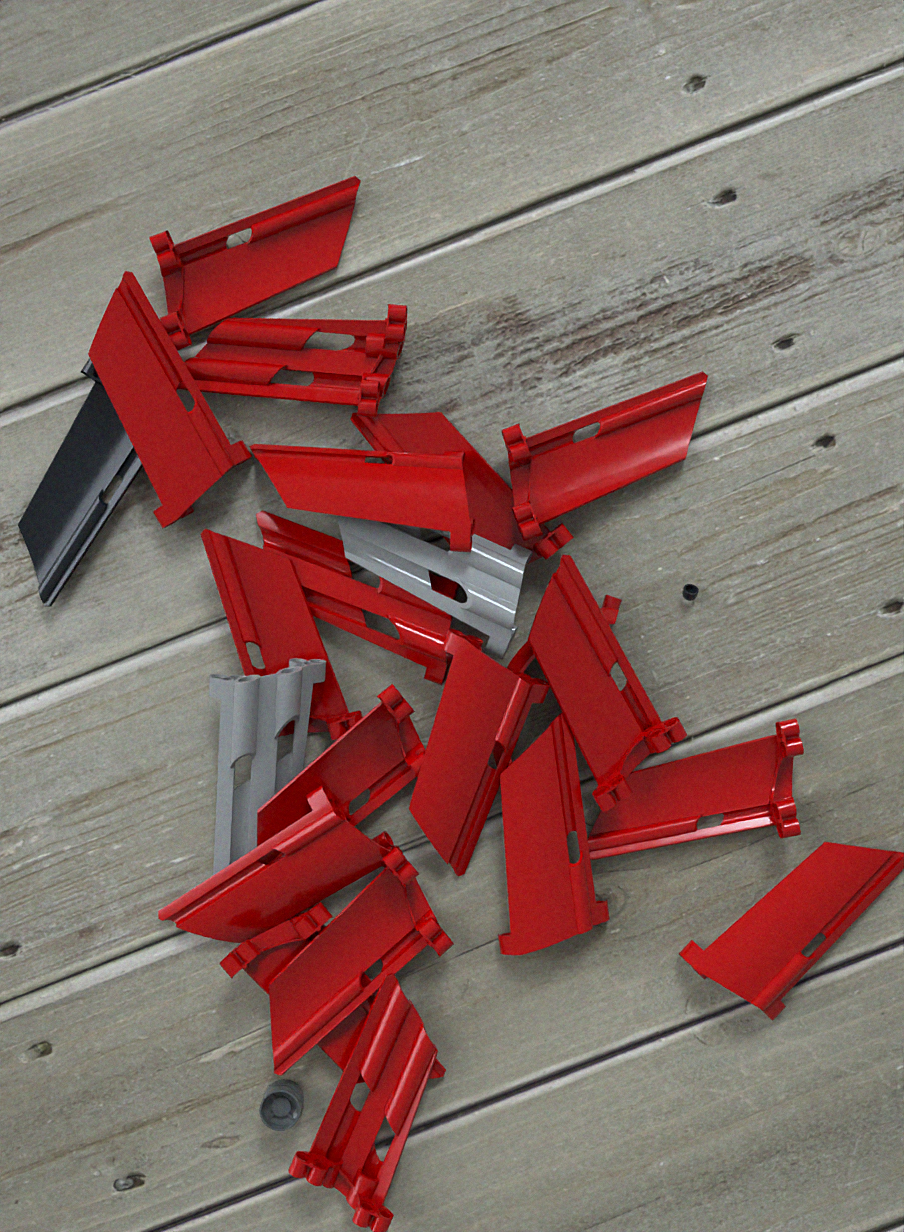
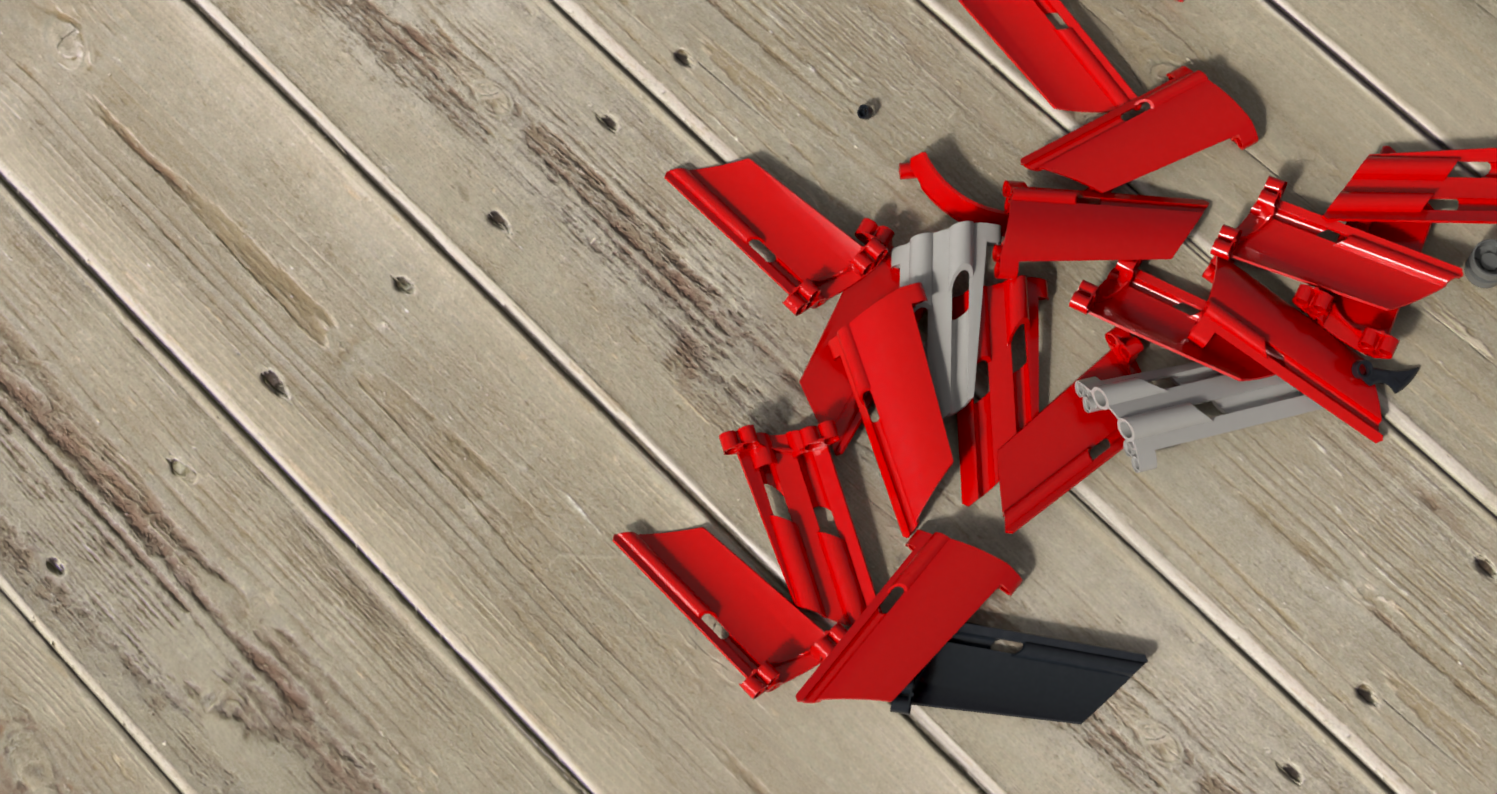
camera: 120 degrees left, 20 degrees down
red panel [528,555,687,811] -> none
none -> black piece [1351,360,1419,394]

